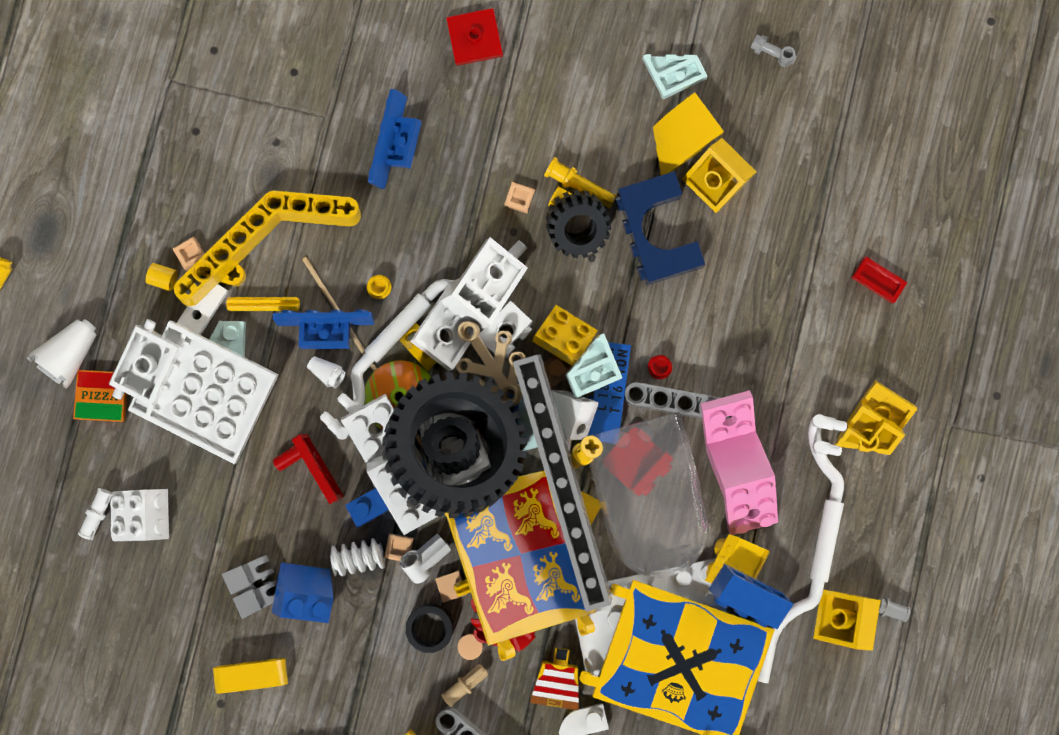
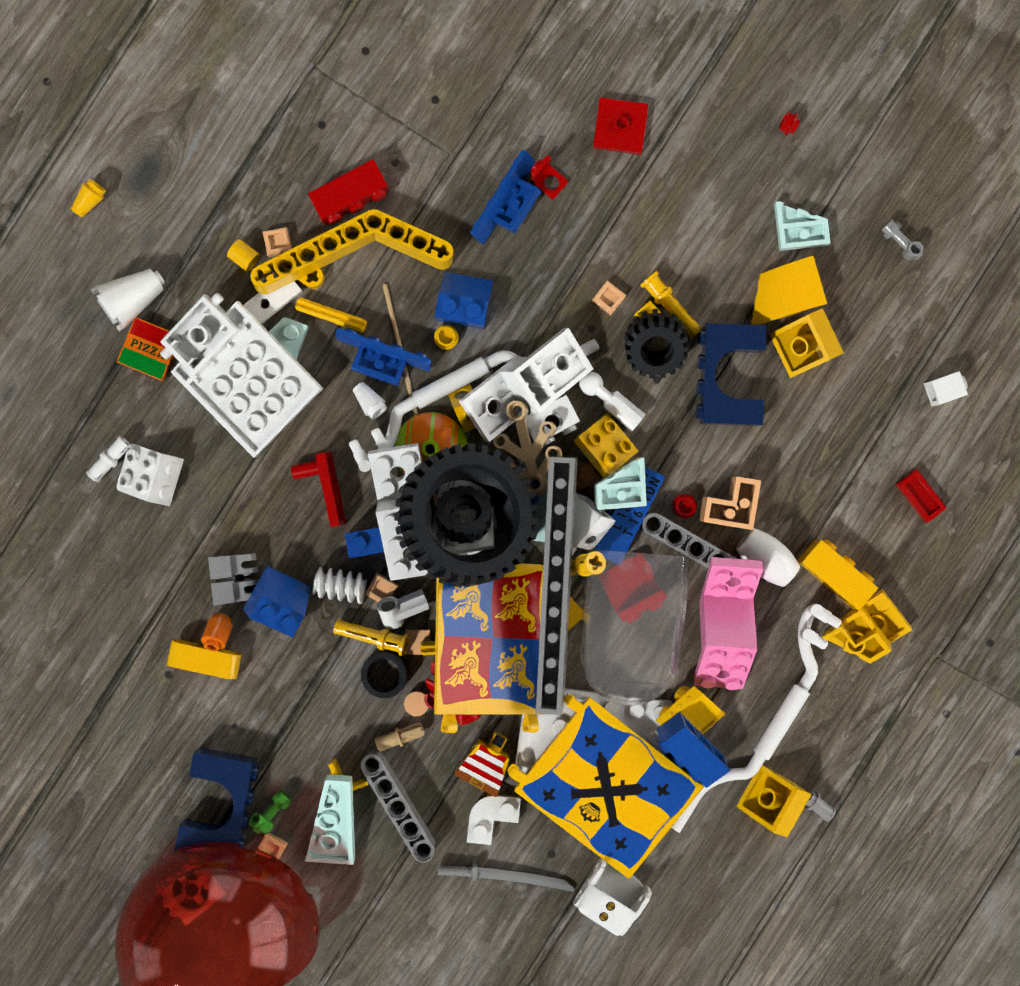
camera: 15 degrees right, 5 degrees up
none -> orange brick [201,613,232,652]
none -> red brick [308,159,390,225]
none -> yellow pin [333,619,410,656]
none -> blue slope [434,272,493,329]
none -> red bracket [531,155,569,200]
none -> white piece [579,372,646,431]
none -> light nougat brick [699,476,761,530]
none -> white piece [736,528,800,587]
none -> yellow brick [797,539,878,611]
none -> white brick [923,371,968,406]

